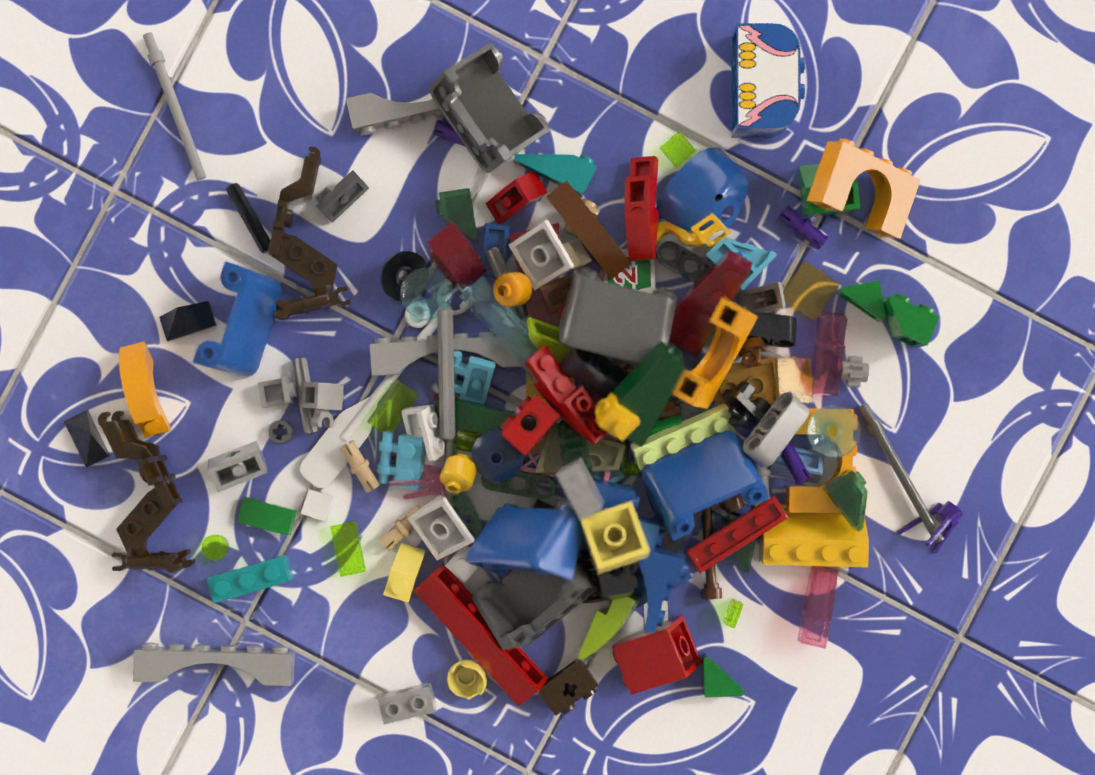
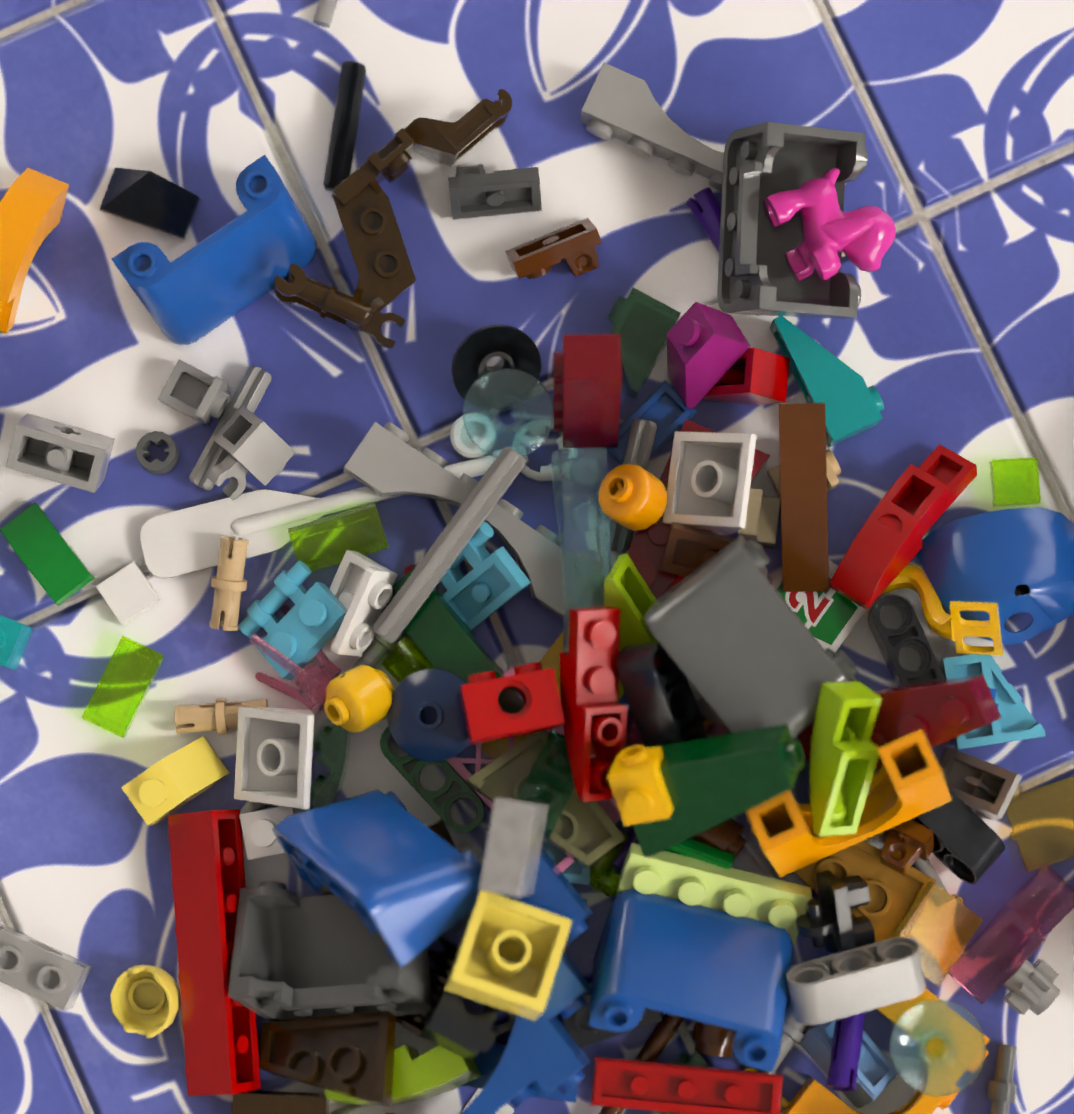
camera: 40 degrees right, 5 degrees down
none -> dark brown wing [259,1011,396,1109]
none -> reddish brown hinge [505,218,602,279]
none -> magenta slope [666,302,750,409]
none -> dark pink animal [763,167,896,282]
none -> lime slope [810,681,882,836]

